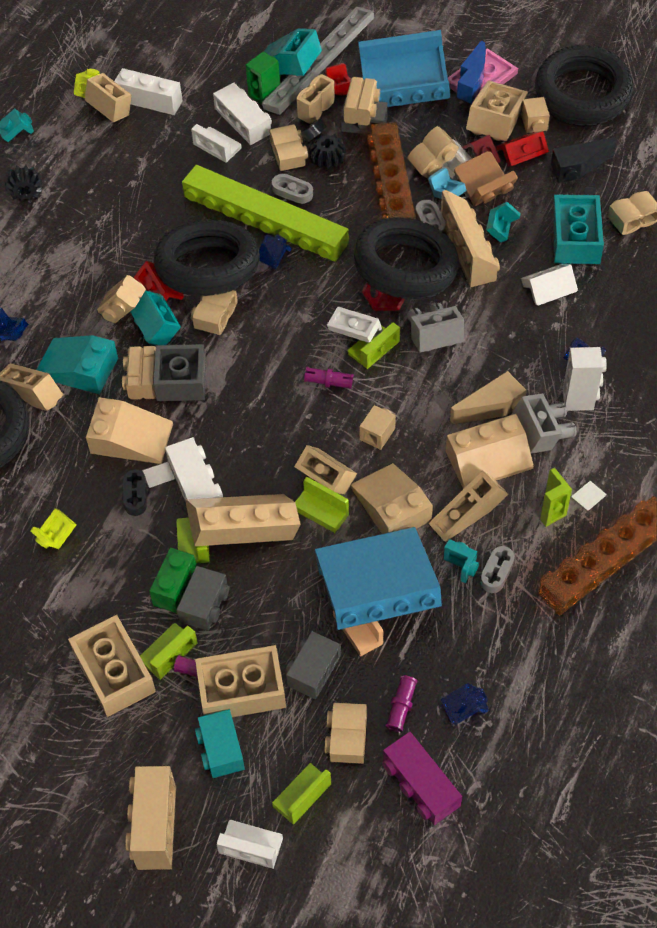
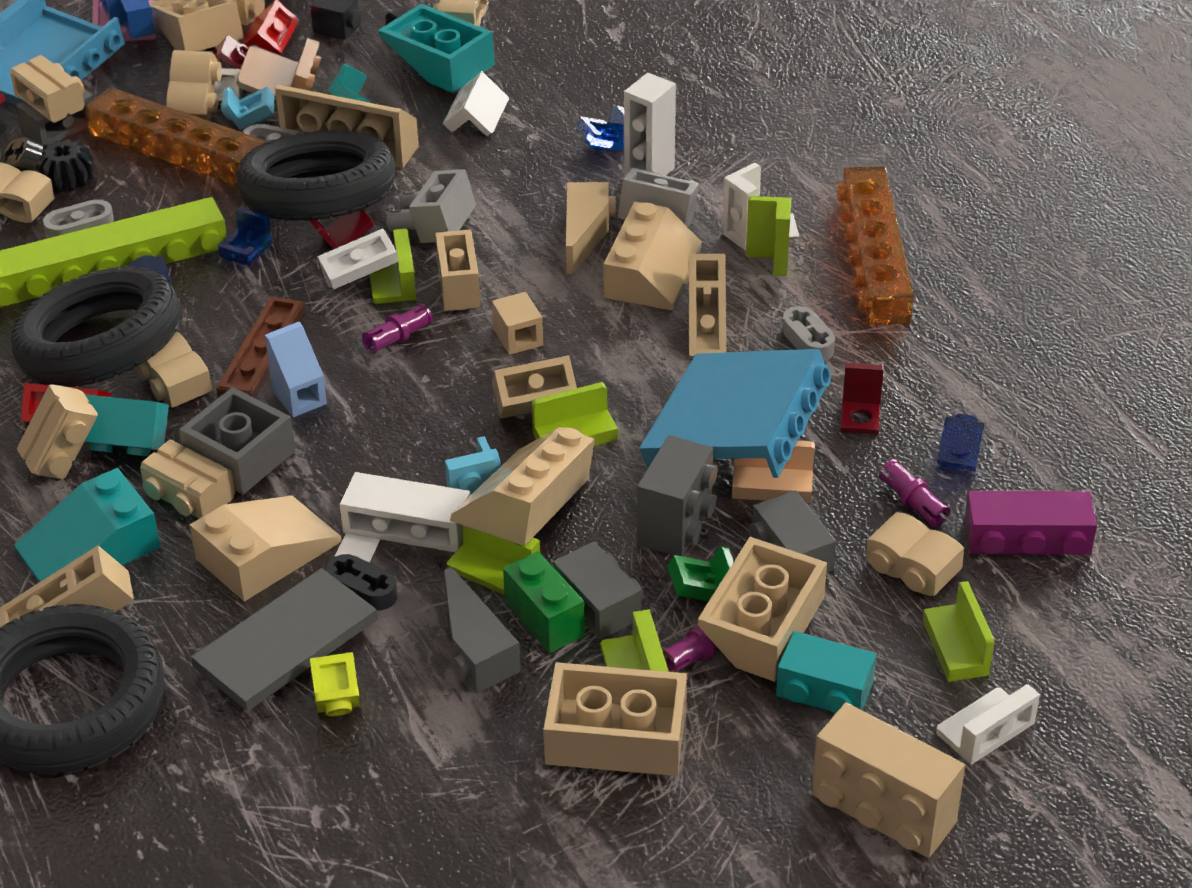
camera: 55 degrees left, 15 degrees down
tan slope [350,463,433,534] -> none
teal bracket [444,539,479,583] -> none
none -> dark grey tile [191,568,378,711]
none -> copper tile [216,296,305,398]
none -> clear blue bracket [218,207,272,266]
none -> light blue slope [265,322,327,417]
none -> tan brick [436,229,480,311]
none -> dark grey slope [444,567,521,693]
none -> medium azure bracket [445,436,501,495]
none -> dark grey brick [637,435,718,556]
none -> green bracket [667,546,734,602]
none -> white panel [722,163,761,250]
none -> dark red bracket [841,363,884,434]

